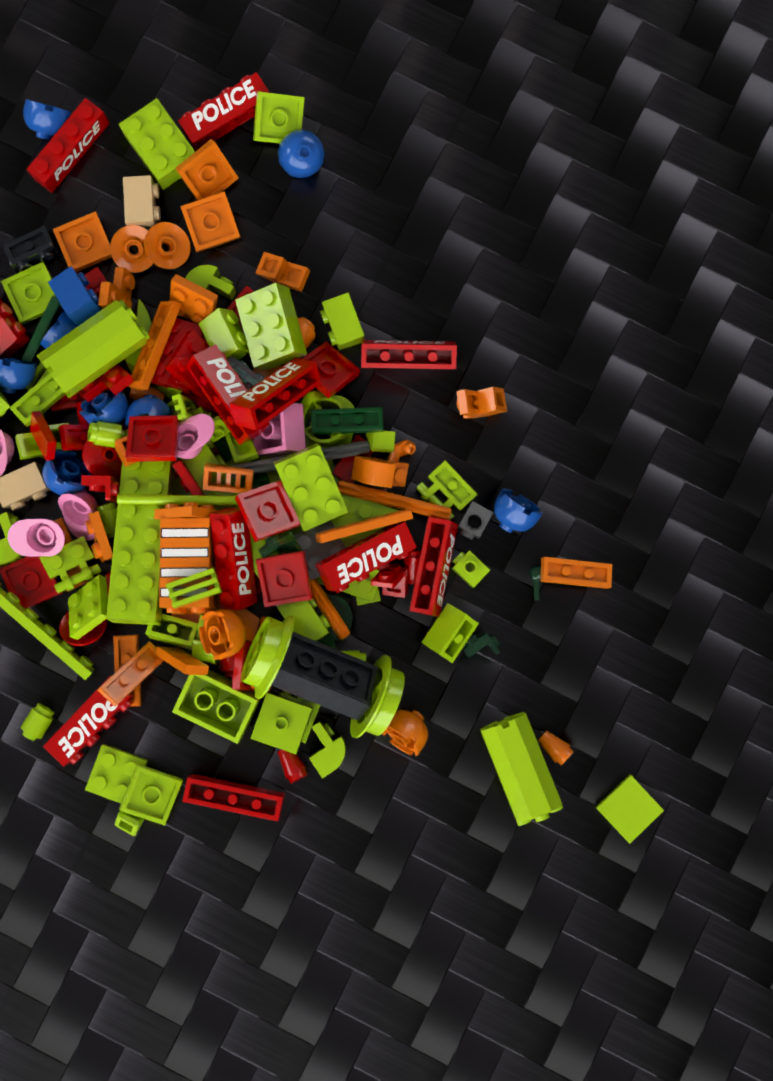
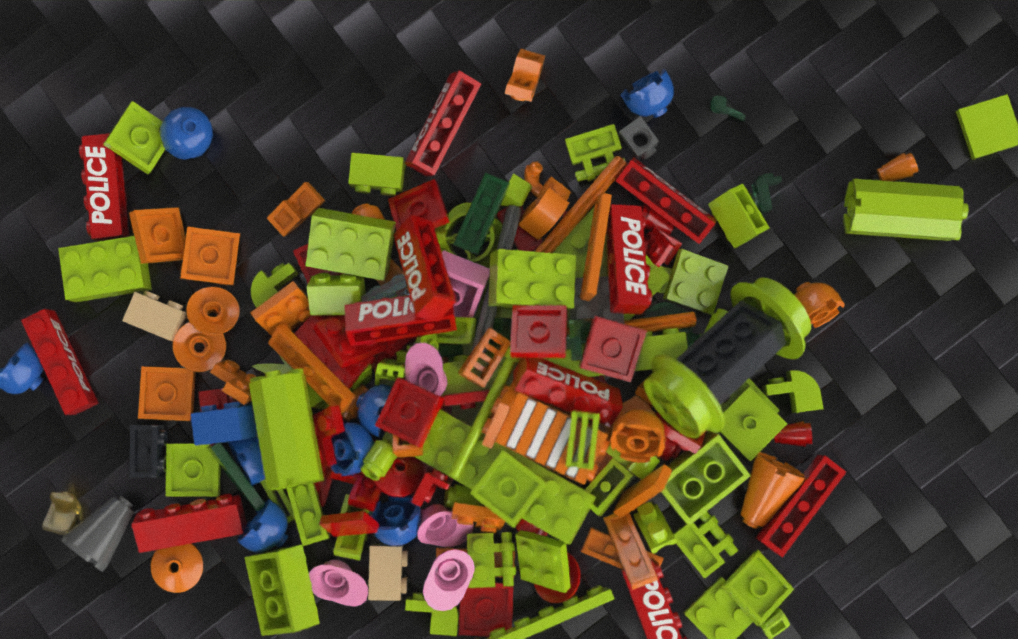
camera: 55 degrees left, 0 degrees up
lime brick [452,550,490,588] -> none
orange plate [540,557,612,589] -> none
none -> lime plate [470,450,548,527]
none -> lime hips [634,502,677,554]
none -> lime plate [663,249,728,315]
none -> lime plate [673,511,738,579]
none -> orange cone [741,452,805,529]

